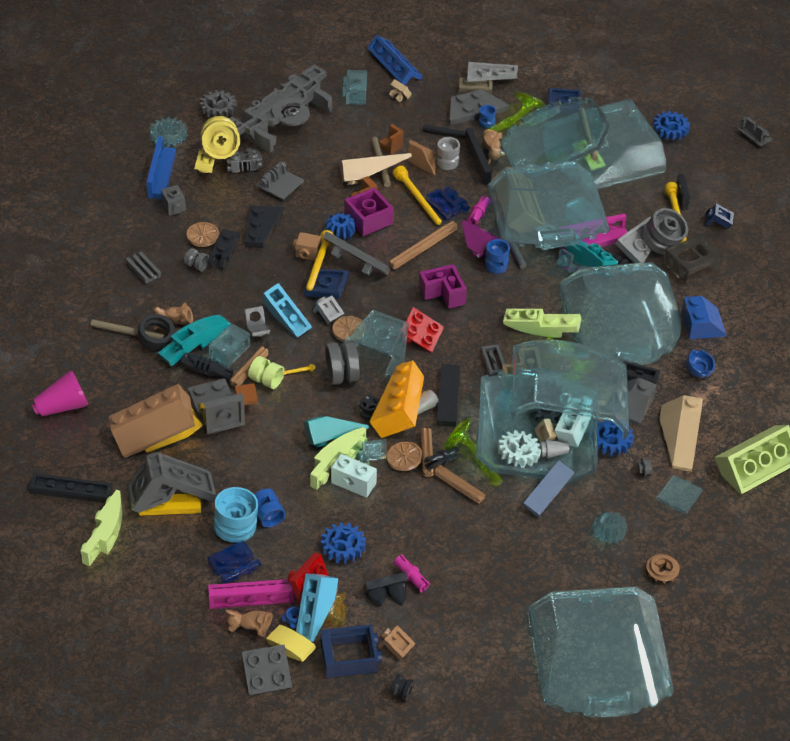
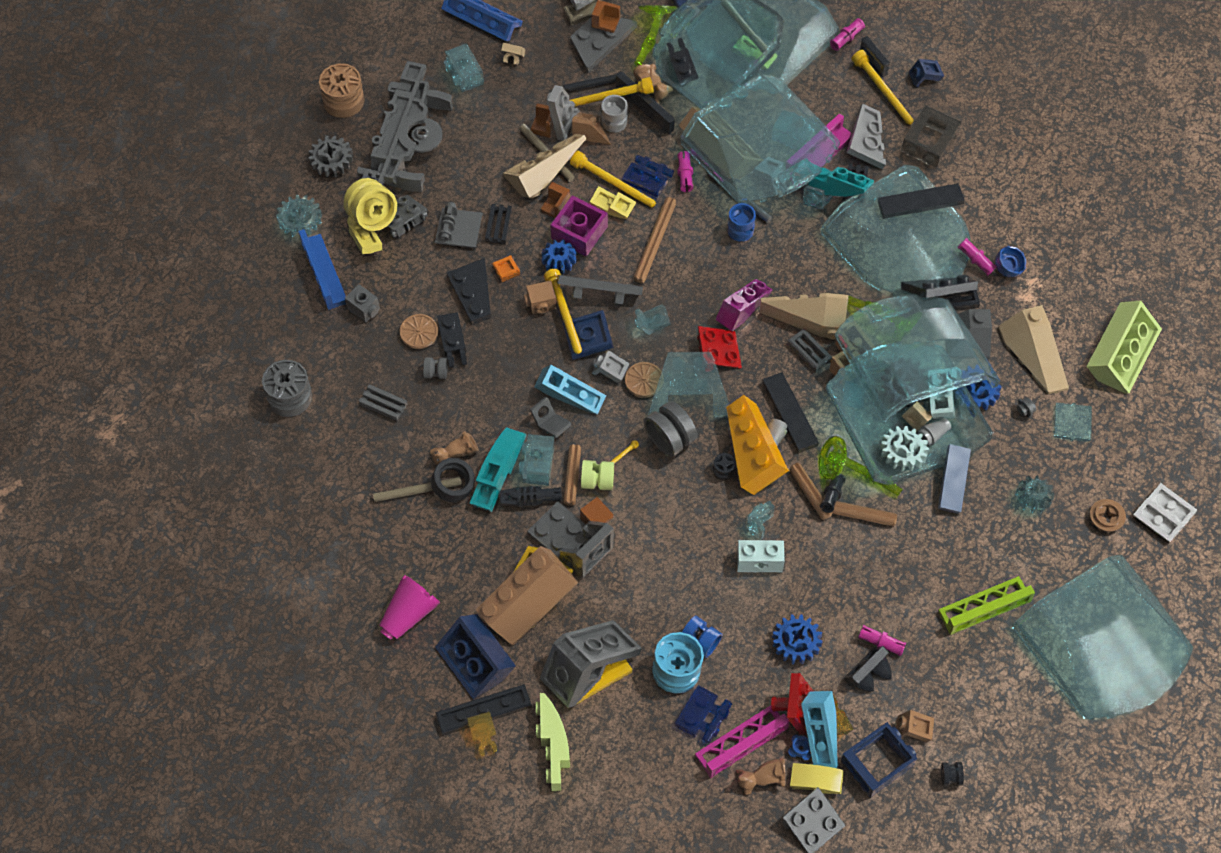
camera: 25 degrees left, 15 degrees up
slope [303,416,369,447] -> none
yellowish green slope [310,427,367,490] -> none
medium nougat wheel [387,442,422,471] -> none
magenta brick [418,264,467,309] -> none
magenta slope [462,220,502,258] -> none
blue wheel [478,105,496,129] -> none
yellowish green slope [503,309,582,338] -> none
dark grey wheel [642,208,688,255] -> none
blue slope [681,296,726,339] -> none
none -> dark grey wheel [262,360,312,417]
none -> medium nougat wheel [319,63,365,118]
none -> dark blue slope [435,614,516,700]
none -> clear yellow plate [467,712,497,756]
none -> black tile [485,204,512,244]
none -> orange tile [492,255,520,283]
none -> light grey wing [546,85,580,141]
none -> yellow piece [569,77,654,107]
none -> light yellow slope [589,186,636,219]
none -> dark orange panel [592,0,620,33]
none -> clear light blue bracket [635,304,671,335]
none -> black hinge [666,38,699,86]
none -> magenta slope [715,279,773,331]
none -> tan wedge [760,293,848,340]
none -> dark pink pin [829,18,865,51]
none -> black tile [878,183,965,219]
none -> black wing [901,275,978,298]
none -> lime fence [938,576,1035,635]
none -> dark pink pin [957,238,997,276]
none -> white slope [1133,483,1197,543]

